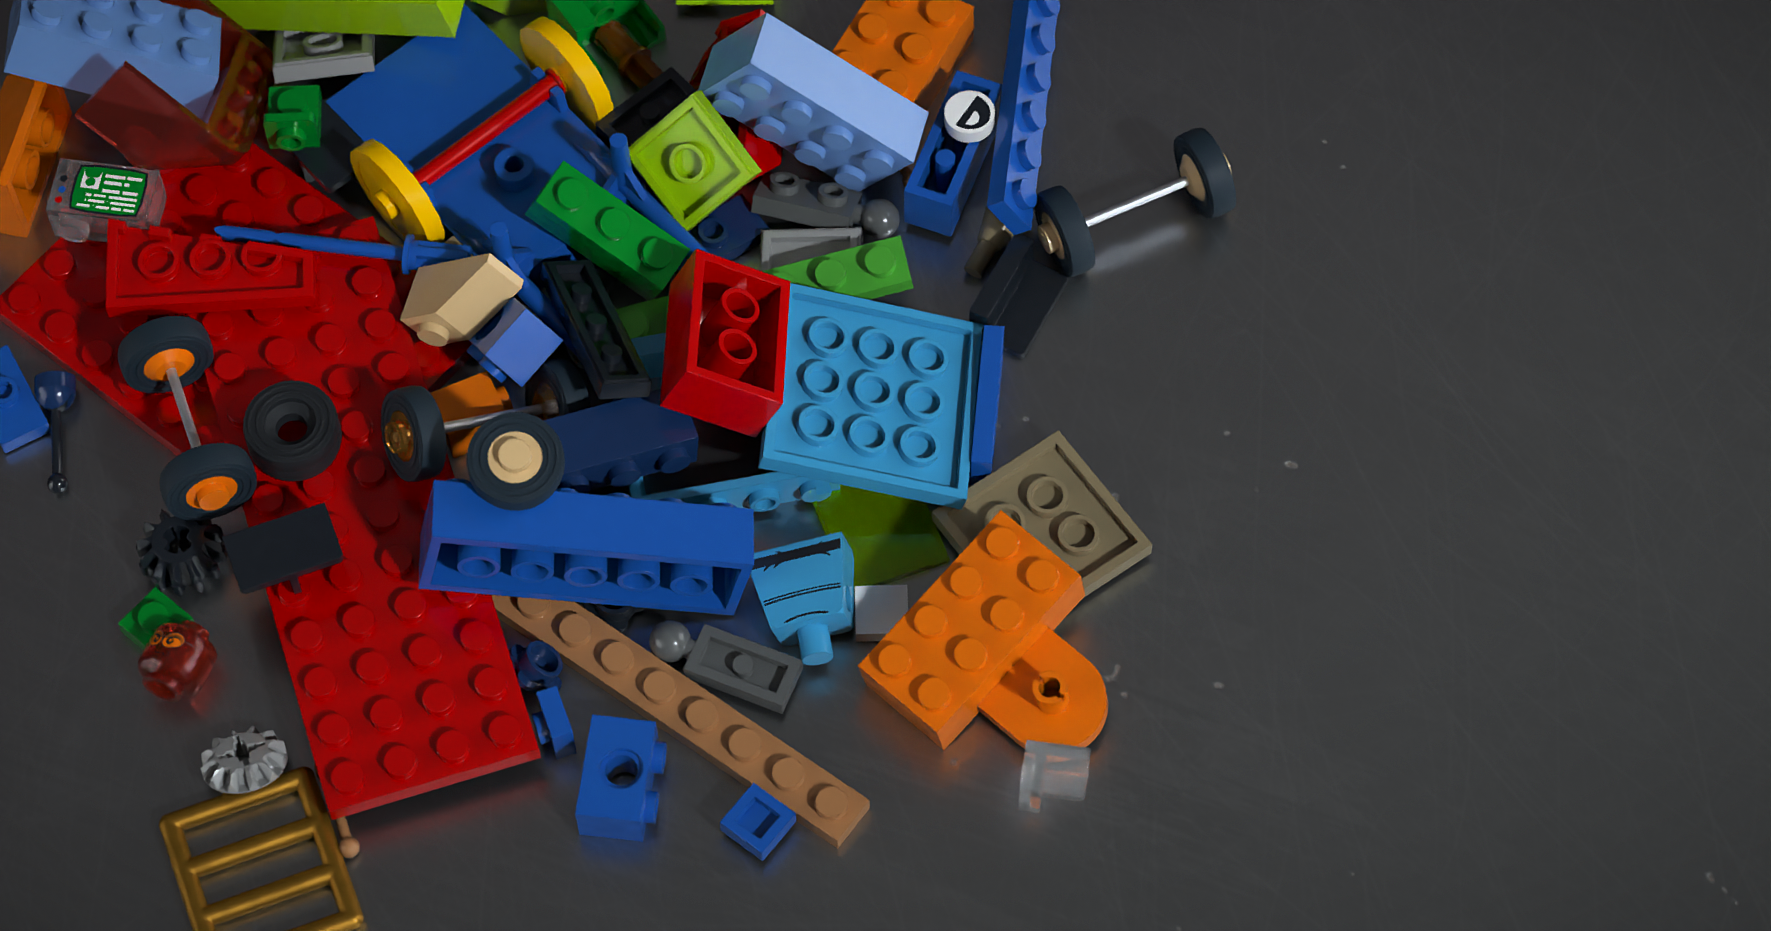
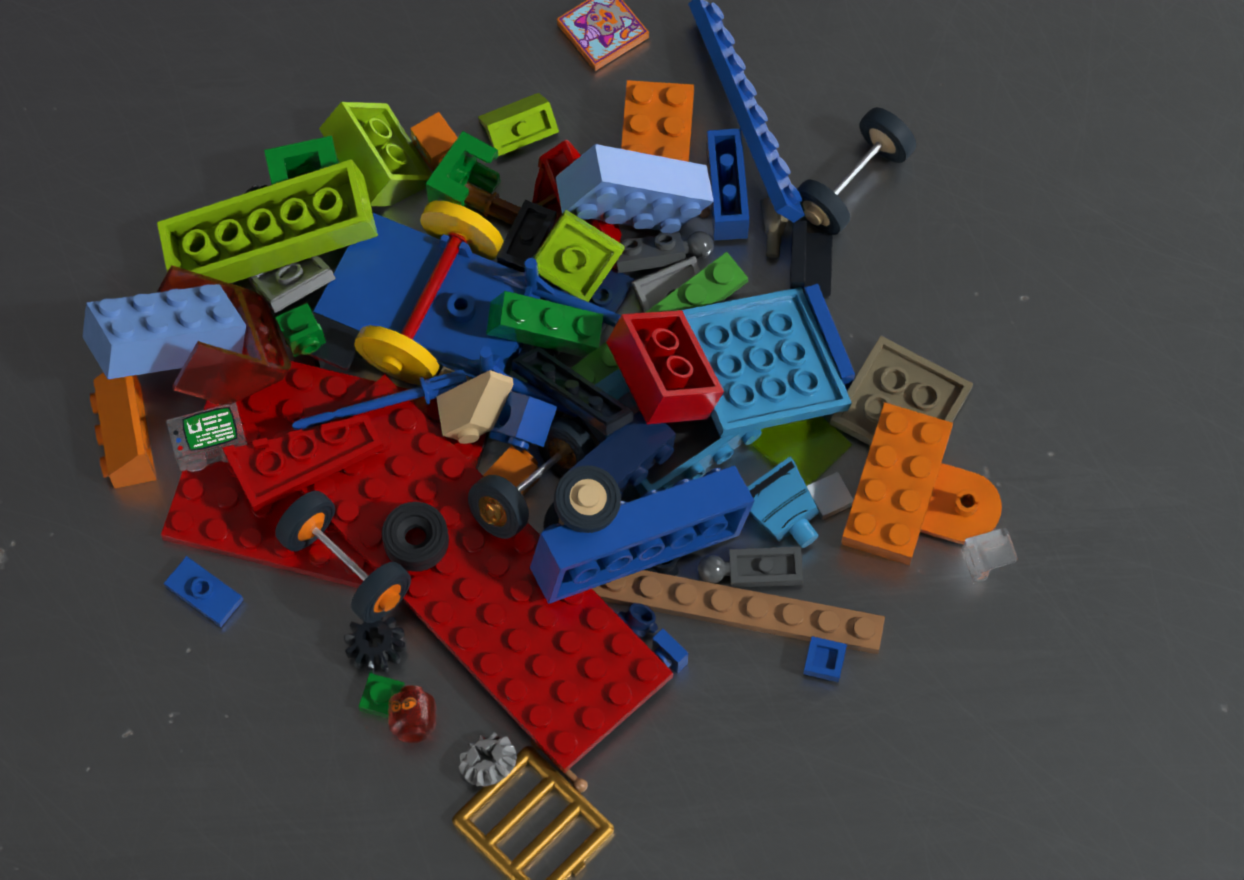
camera: 25 degrees left, 5 degrees up
hinge [34,371,76,494] -> none
black panel [222,502,344,594] -> none
blue brick [575,715,667,842] -> none
white tile [944,90,995,143] -> none

